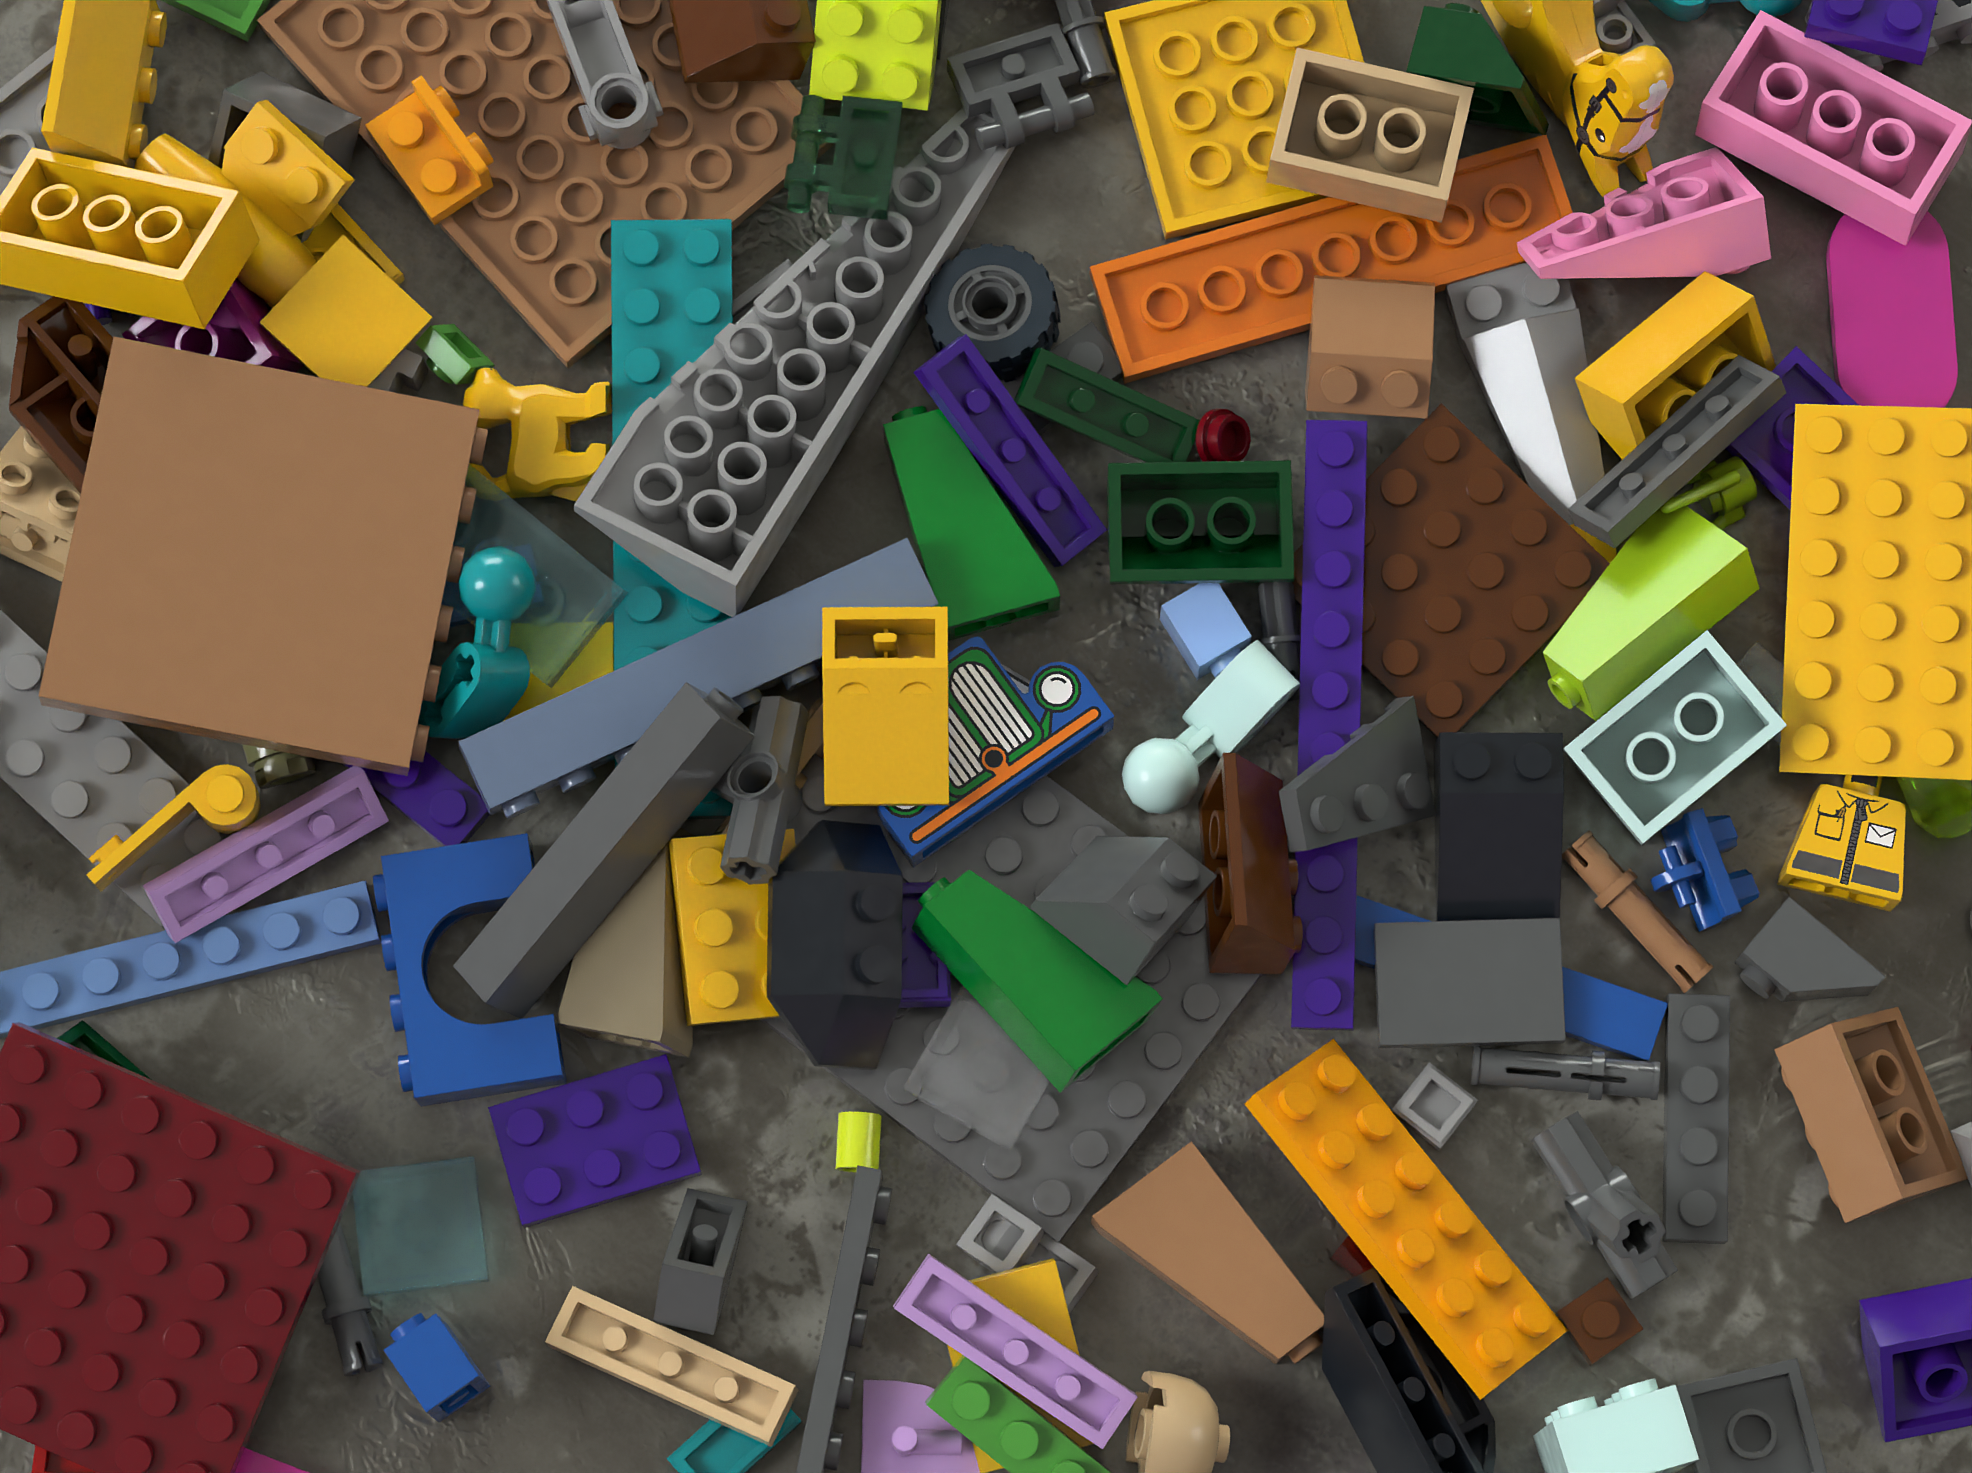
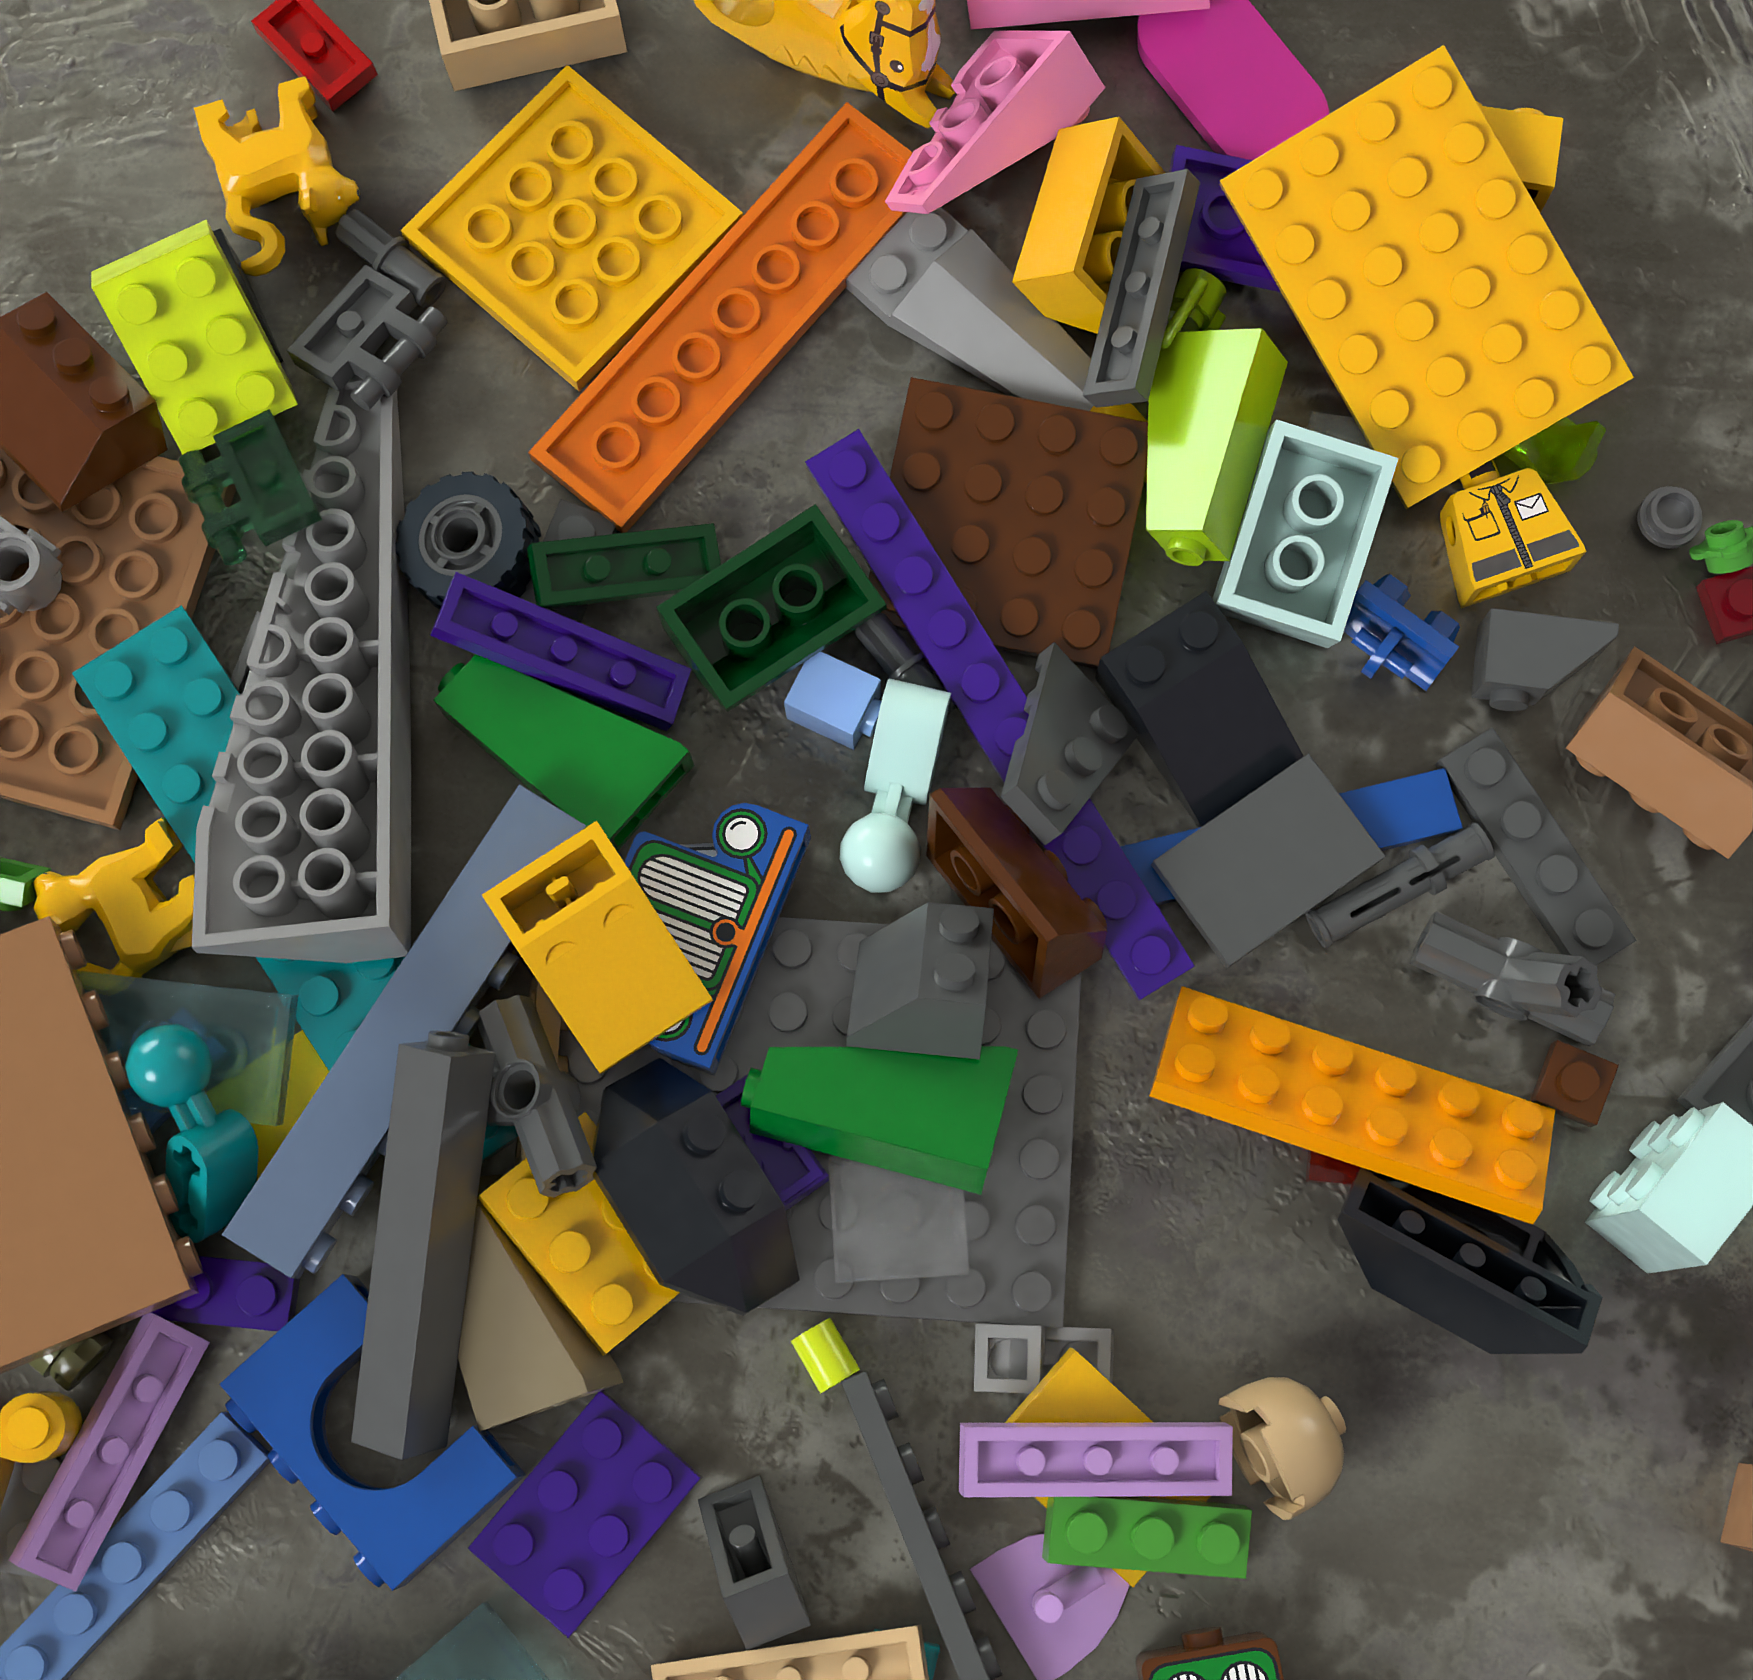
camera: 30 degrees left, 0 degrees up
medium nougat slope [1091,1141,1324,1364] -> none
dark red plate [1195,409,1251,462] -> none
tan brick [1266,47,1474,223] -> none
medium nougat slope [1305,275,1435,419] -> none
light grey tile [1391,1062,1478,1151] -> none
dark green slope [1406,3,1549,135] -> none
medium nougat pin [1562,830,1714,993] -> none

